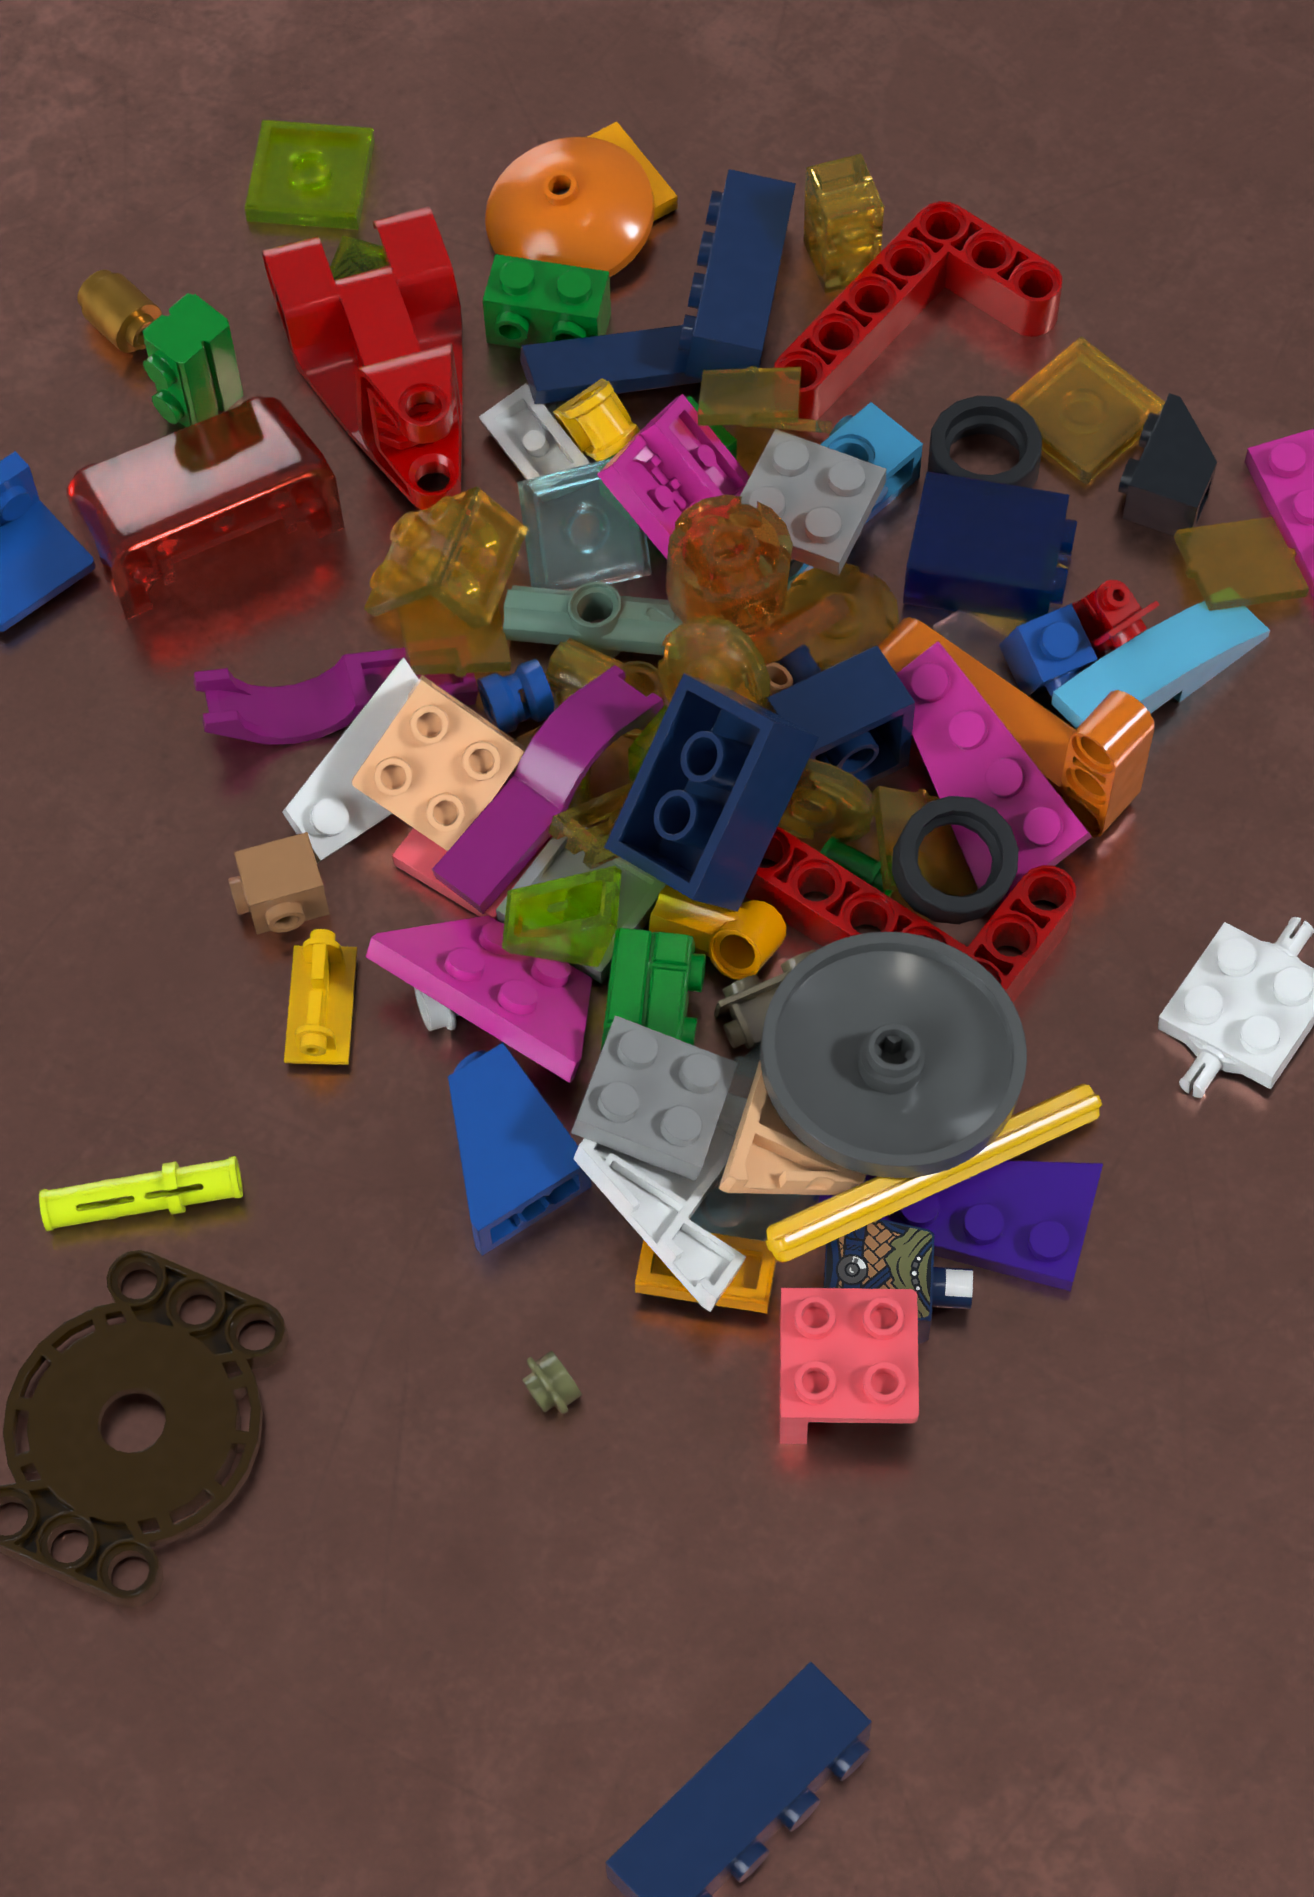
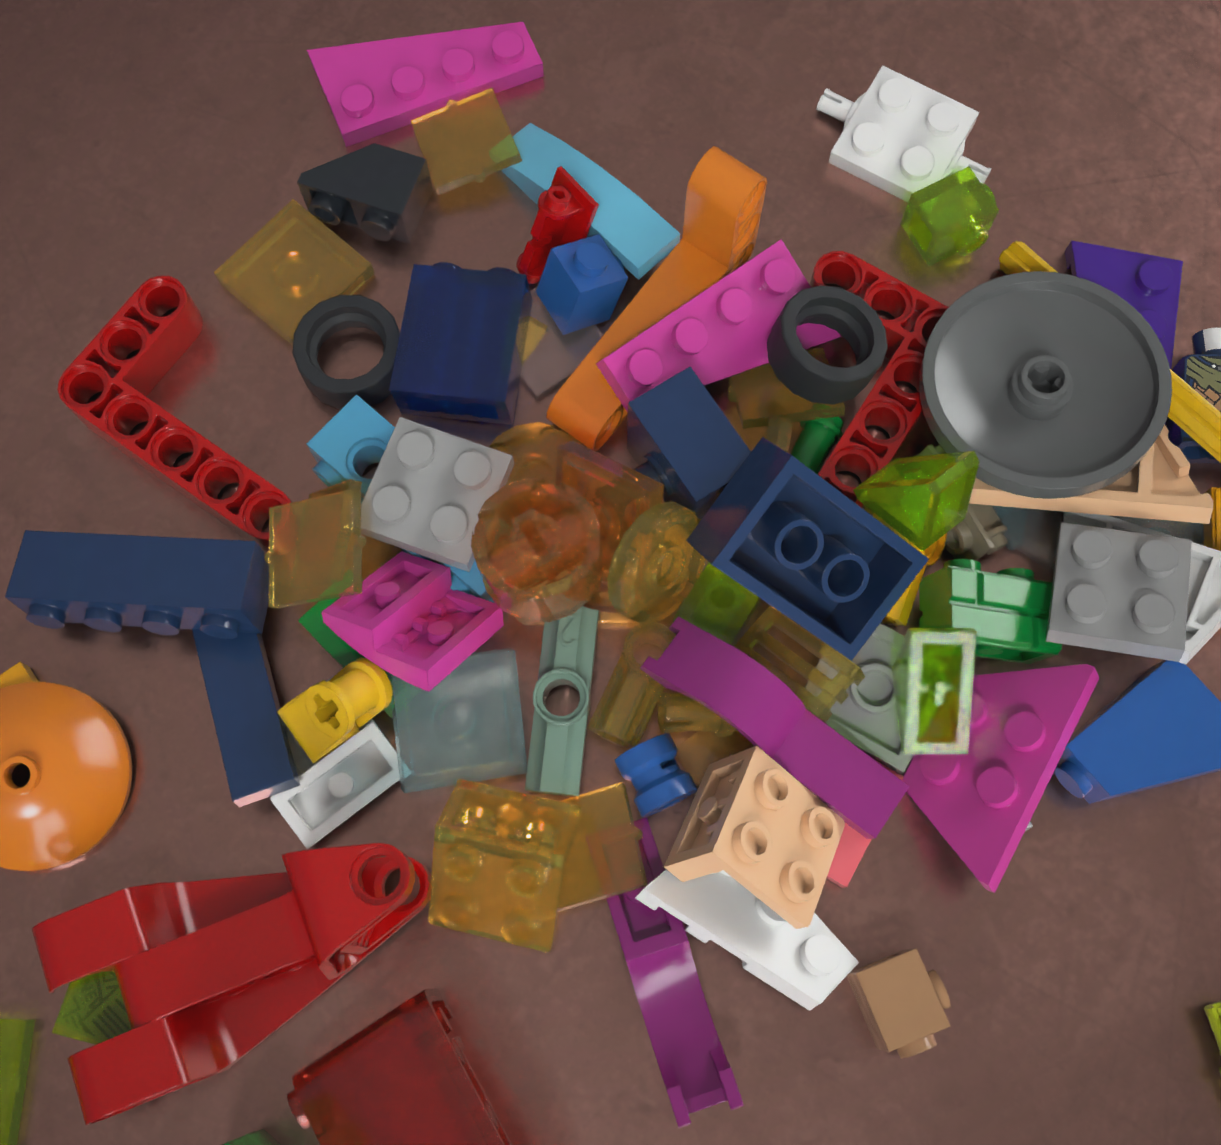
camera: 95 degrees left, 10 degrees up
yellow hinge [284,929,358,1065] -> none
green brick [482,254,611,348] -> none
clear yellow brick [803,153,884,294] -> none
none -> clear neon green slope [853,451,980,551]
none -> clear neon green brick [900,166,999,266]

